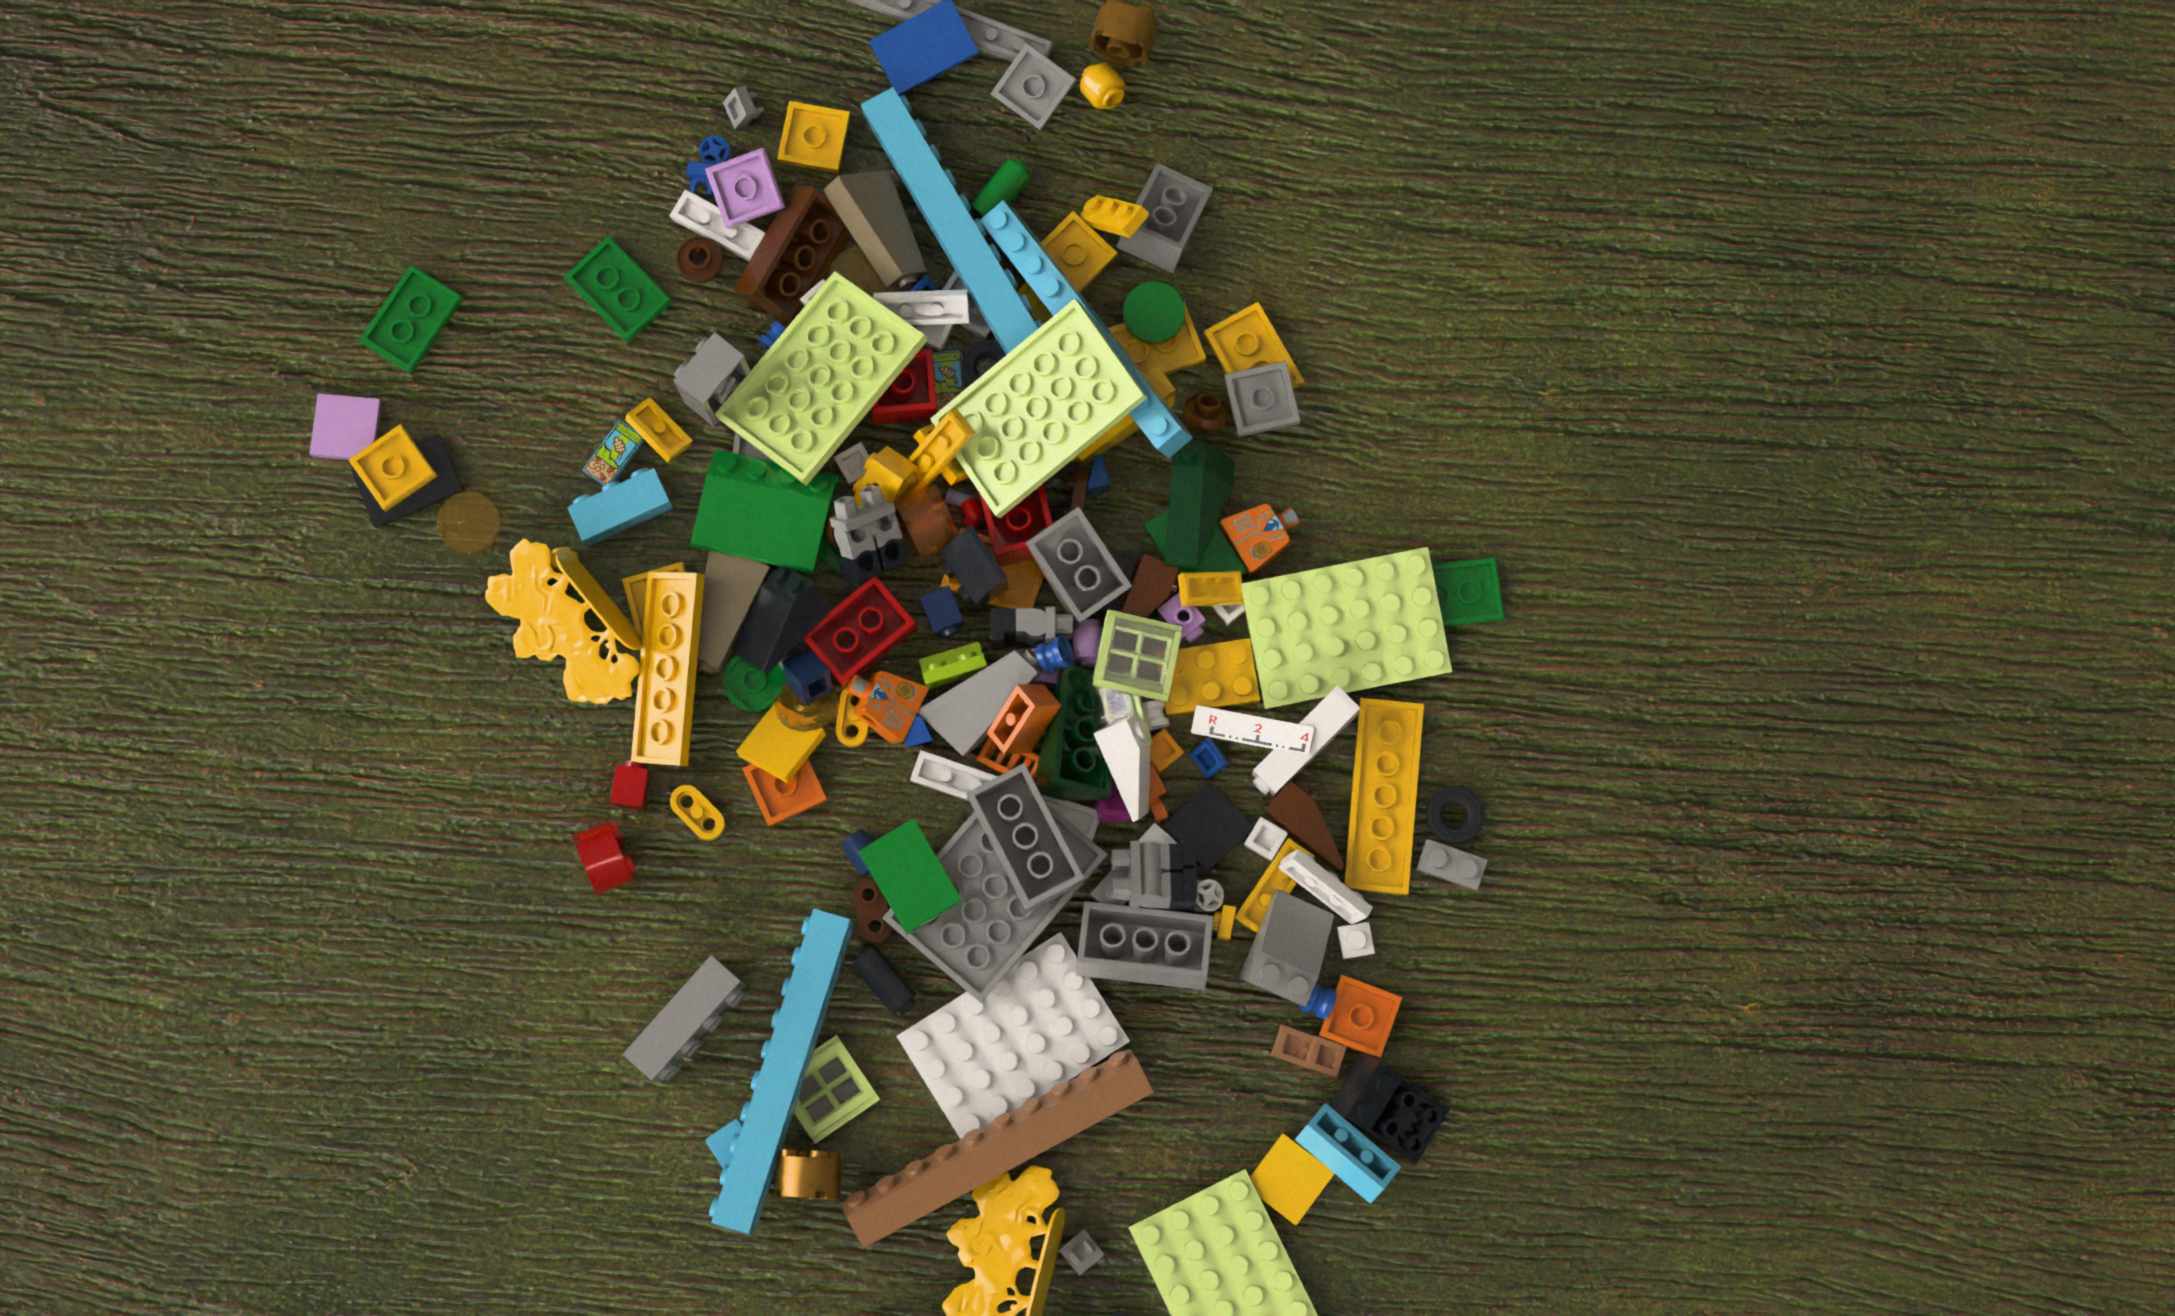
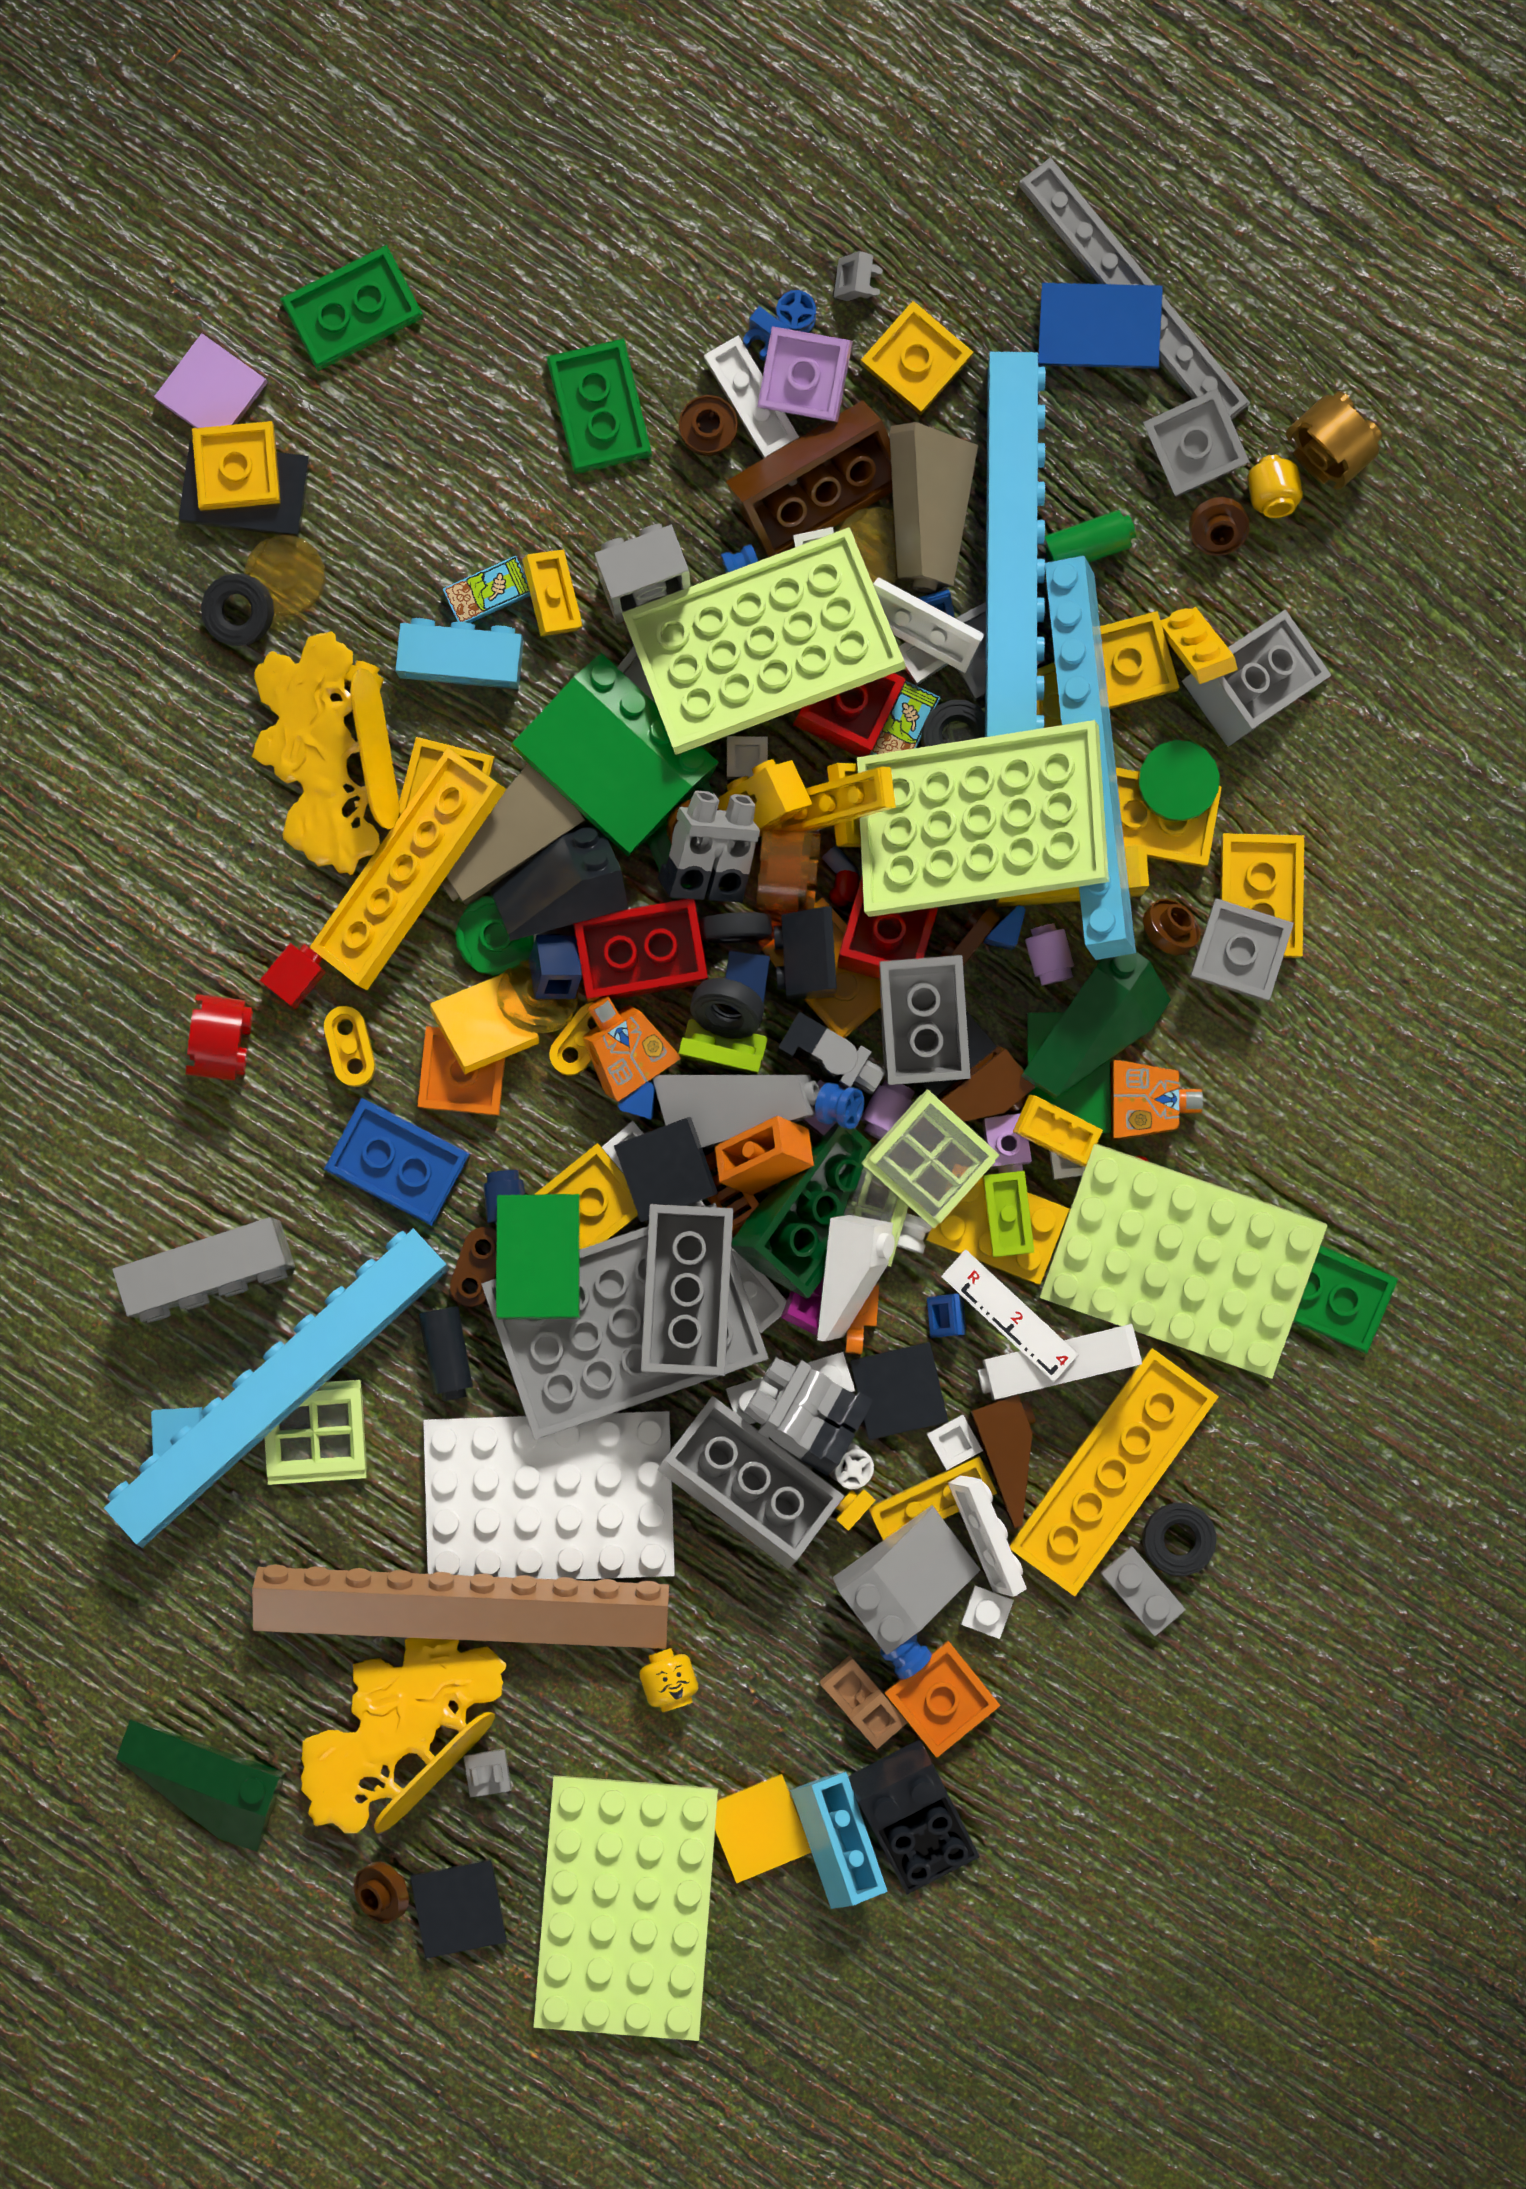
camera: 30 degrees right, 5 degrees up
pearl gold brick [774,1149,842,1200] -> none
light orange tile [1150,728,1184,774] -> none
none -> black tyre [201,573,274,646]
none -> blue tile [324,1098,471,1226]
none -> yellow plate [534,1143,638,1249]
none -> black tile [614,1117,718,1222]
none -> yellow head [639,1648,699,1712]
none -> black tyre [690,978,764,1039]
none -> black tyre [700,912,772,943]
none -> lime plate [983,1171,1034,1258]
none -> lavender brick [1025,923,1074,986]
none -> reddish brown plate [1189,497,1250,556]

